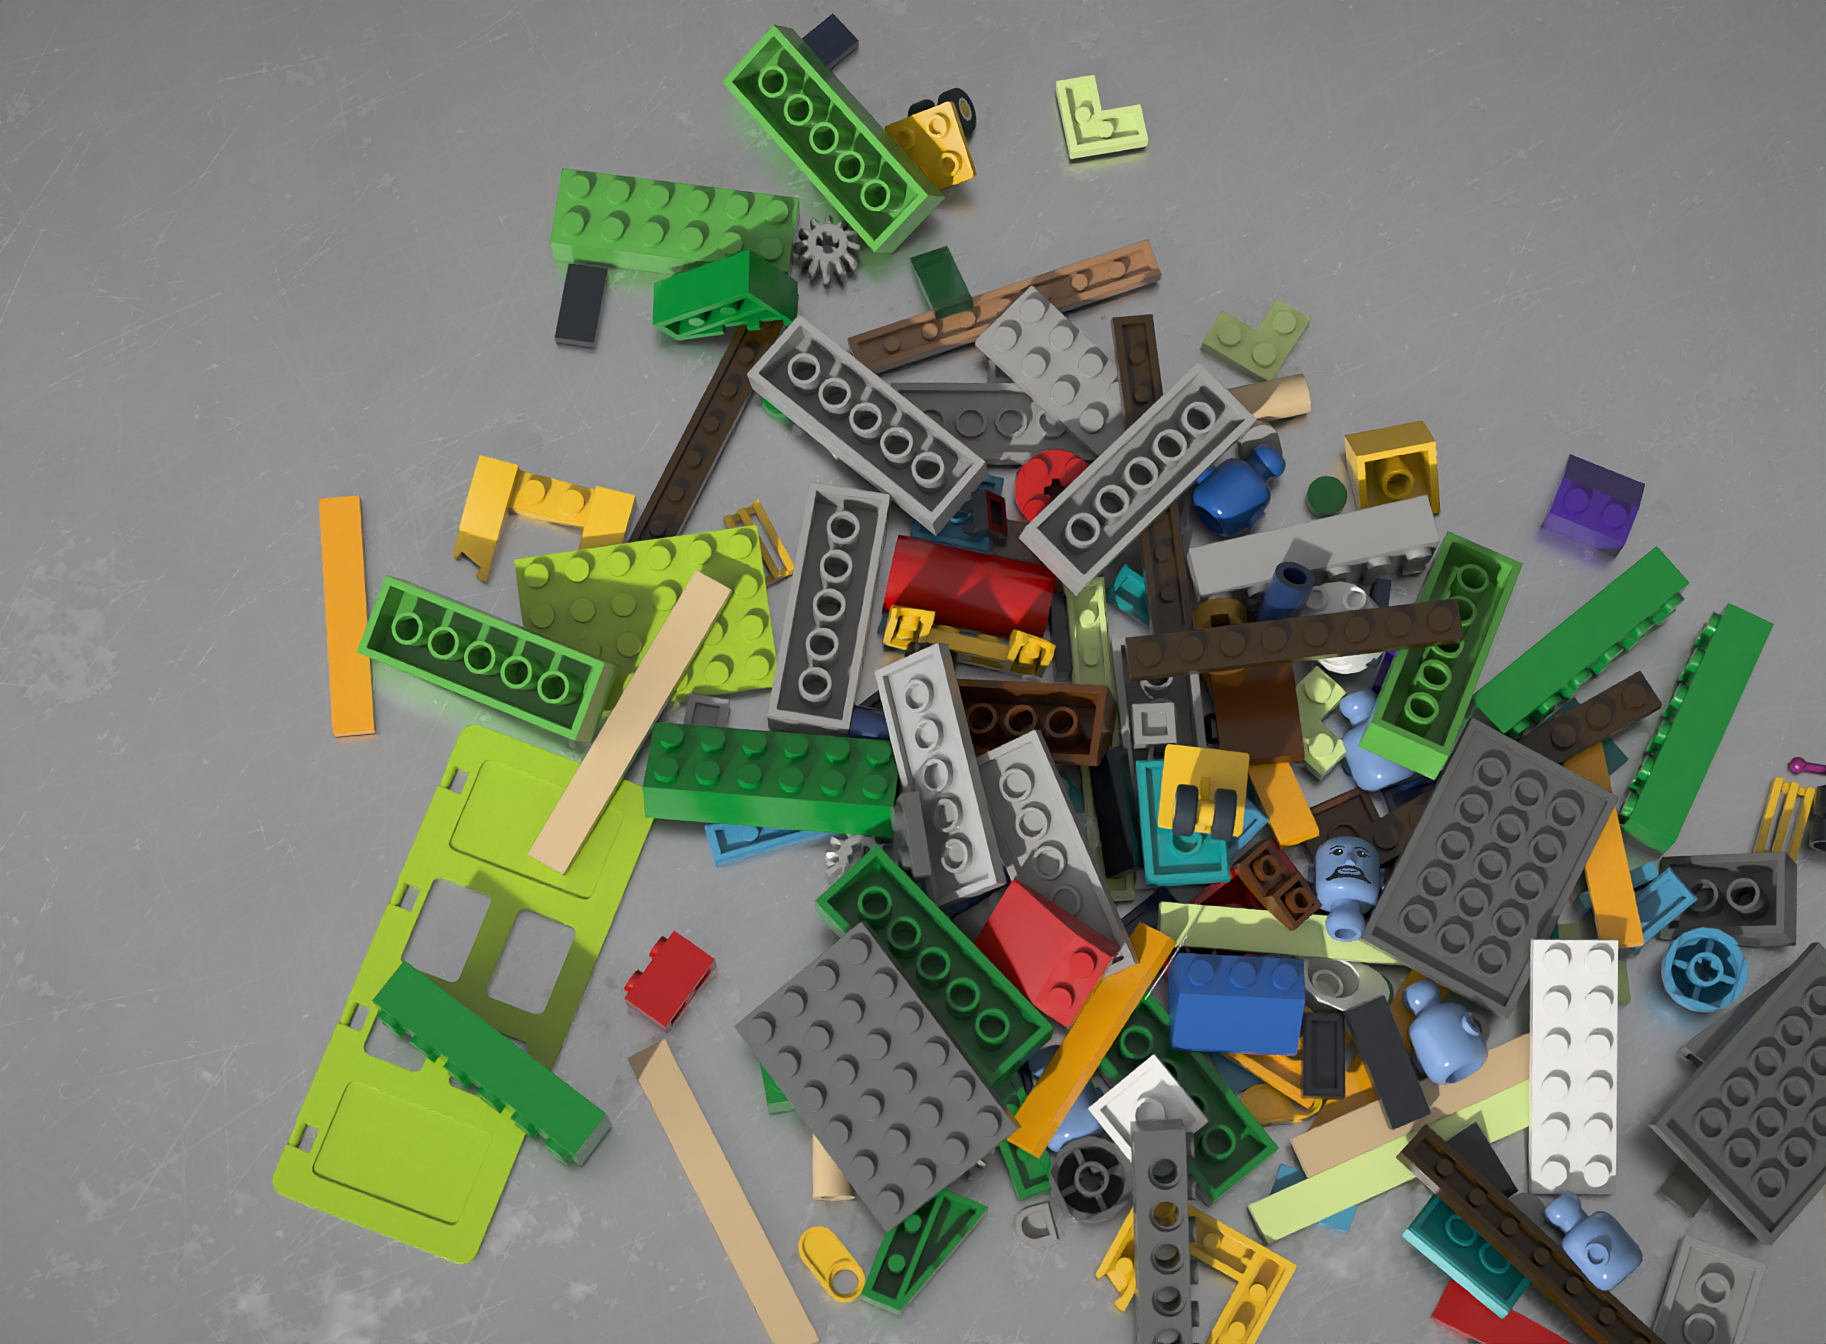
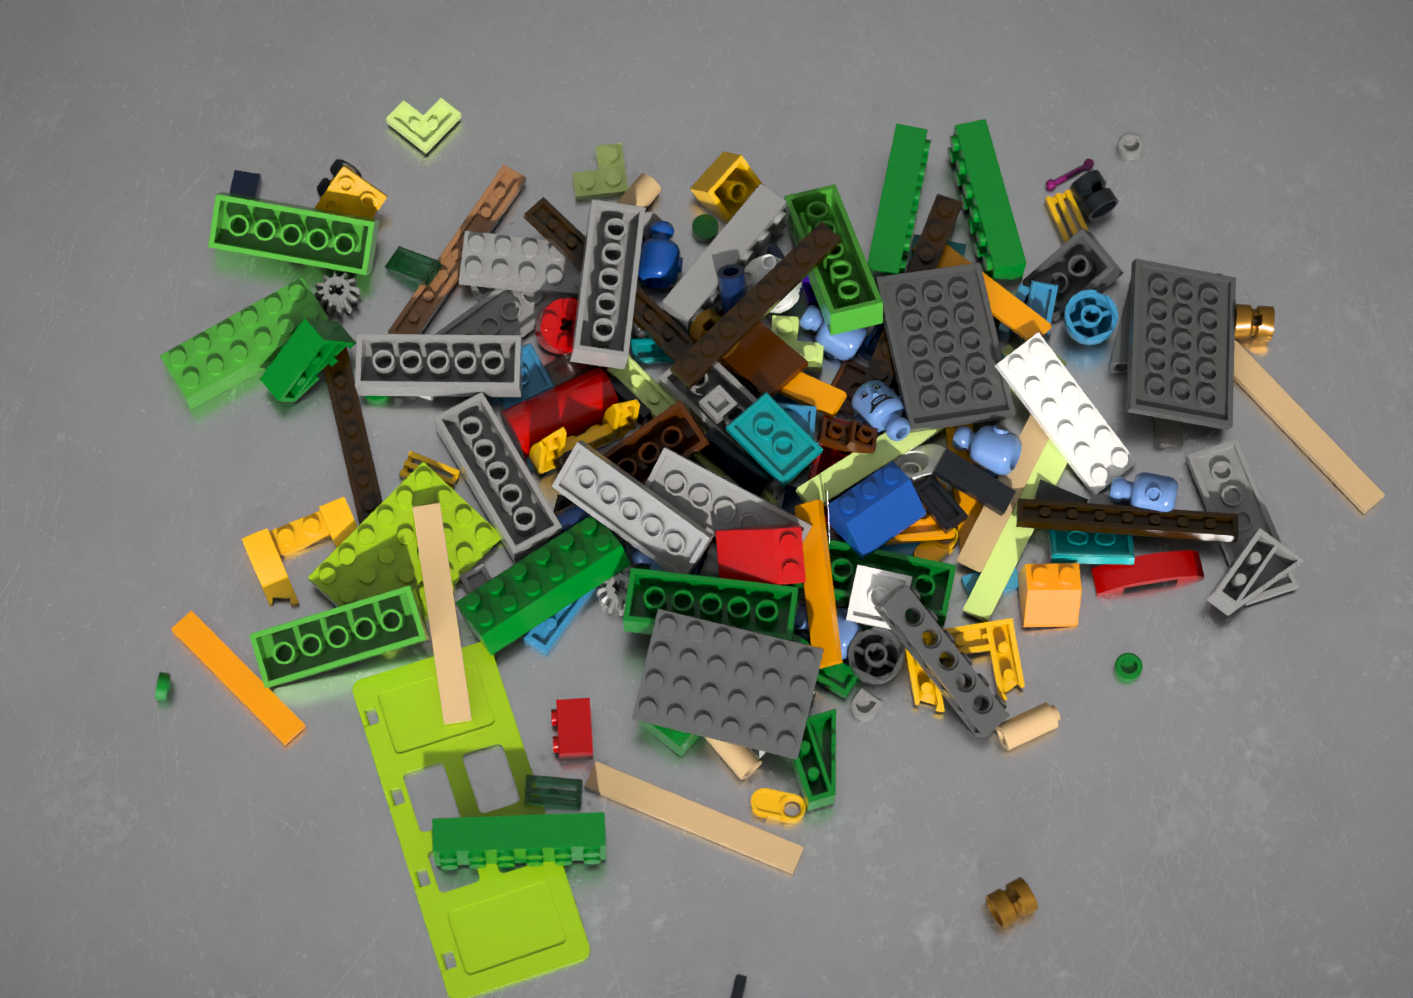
camera: 40 degrees left, 5 degrees down
black tile [555,263,609,348] -> none
dark grey plate [890,791,932,883] -> none
black tile [960,489,1008,540] -> none
yellow plate [1158,744,1250,841] -> none
dark purple slope [1541,454,1645,557] -> none
none -> green tile [155,672,171,701]
none -> clear green tile [524,774,583,809]
none -> light orange slope [1018,563,1082,627]

